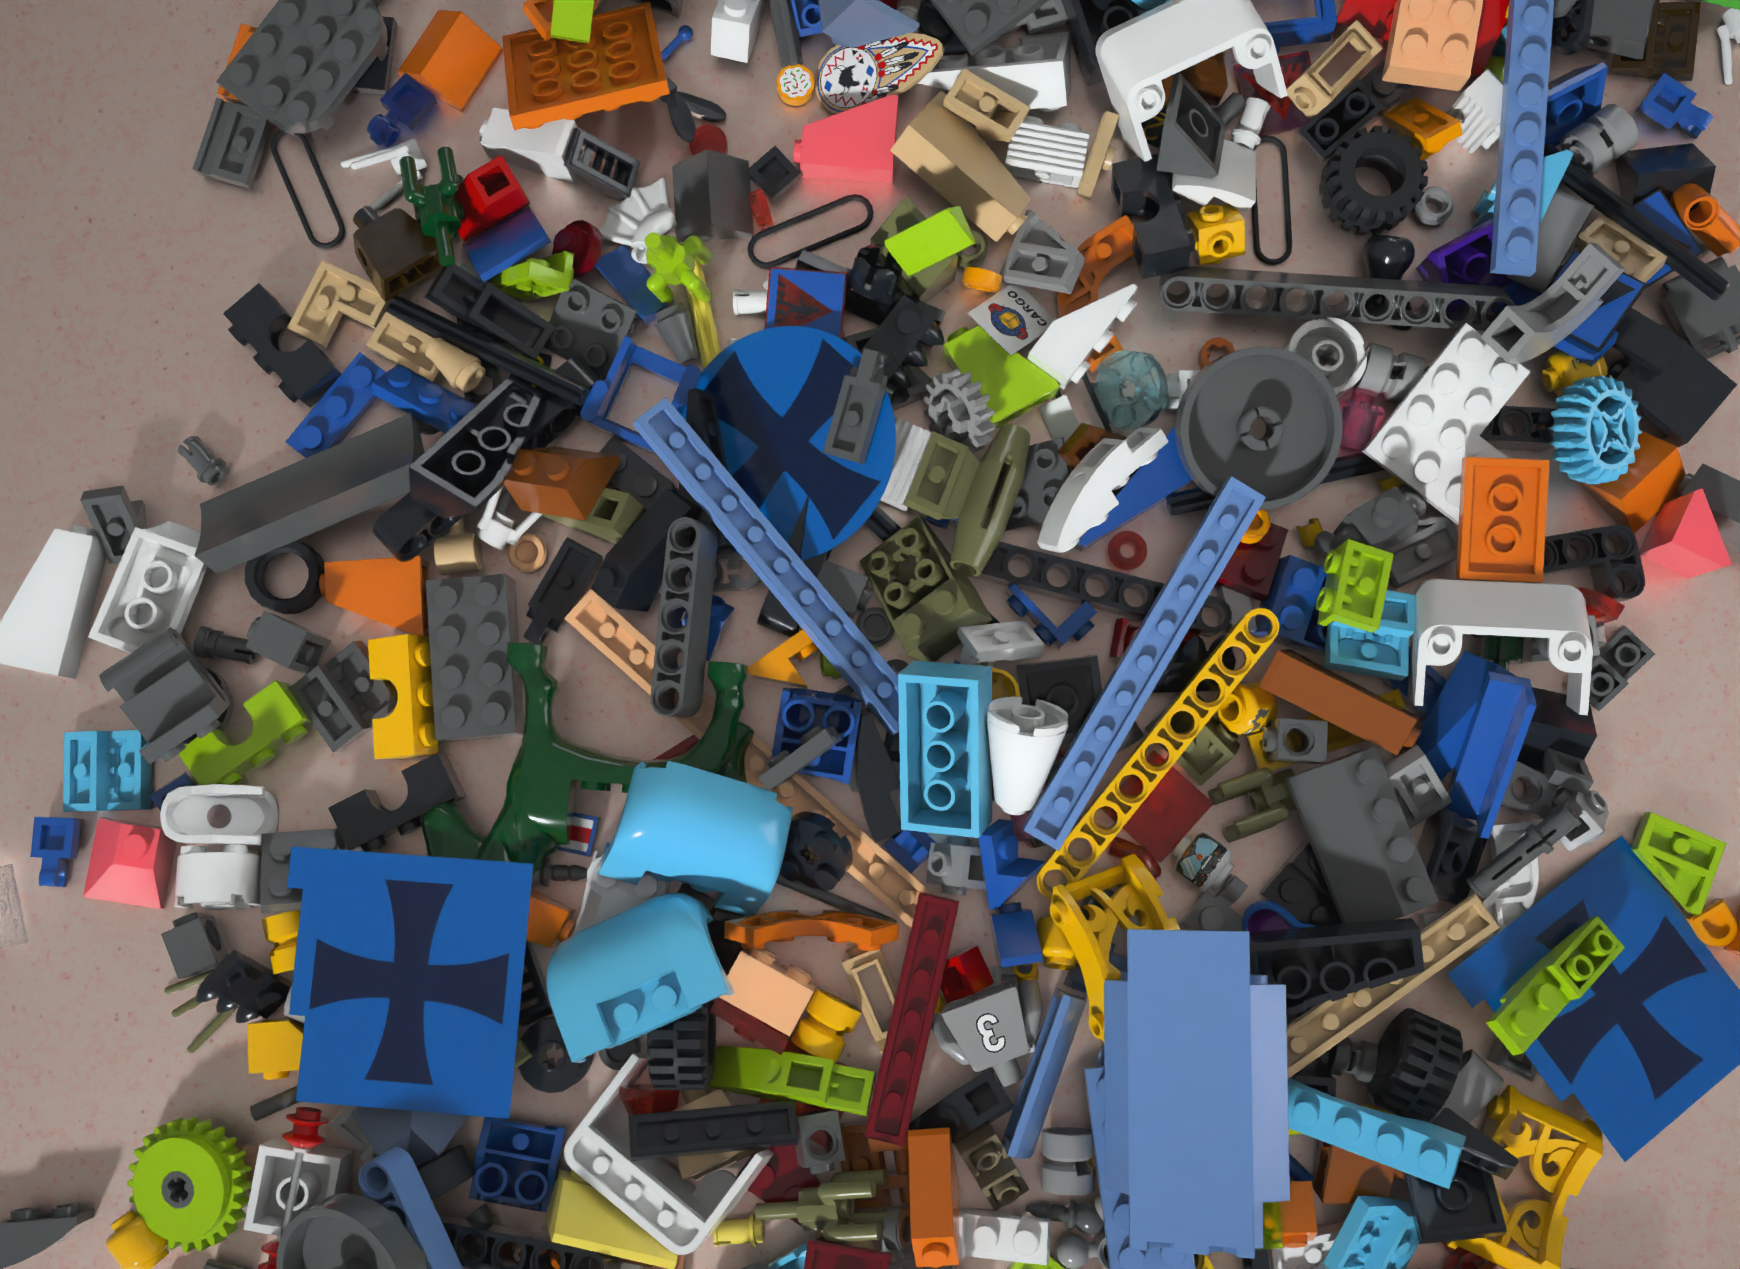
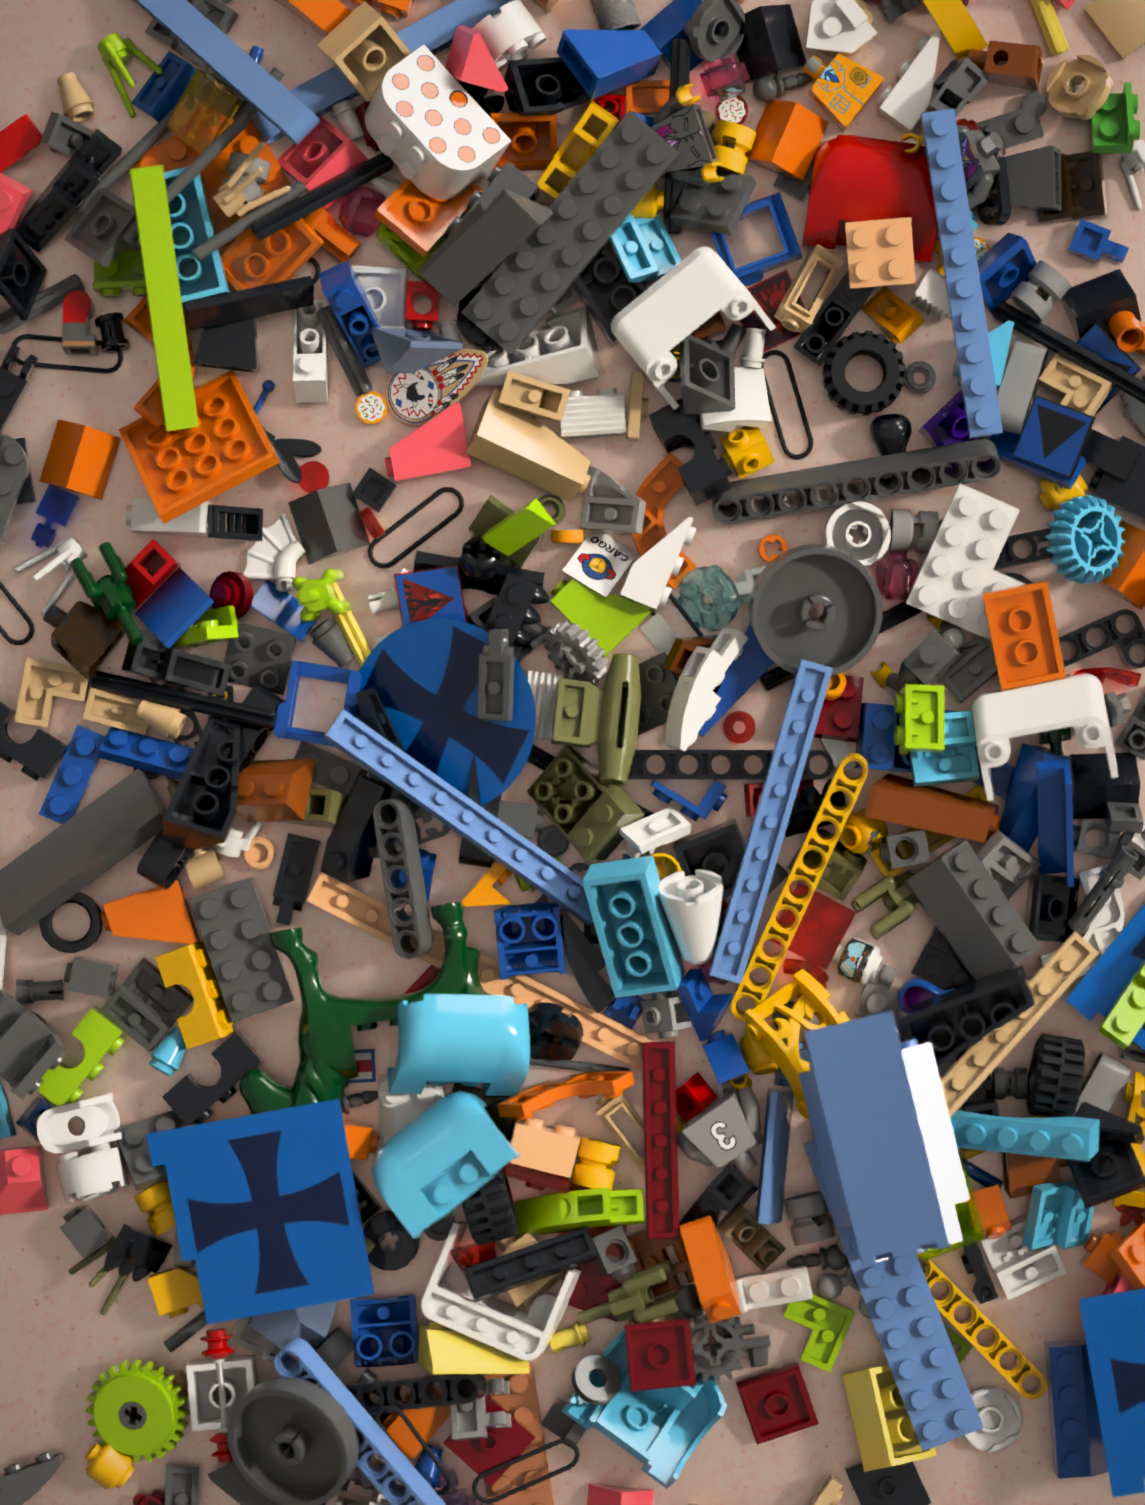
camera: 15 degrees left, 5 degrees up
dark grey plate [758,725,843,791] -> none
light grey arch [1480,243,1625,364] -> none
none -> medium azure cone [149,1026,186,1077]

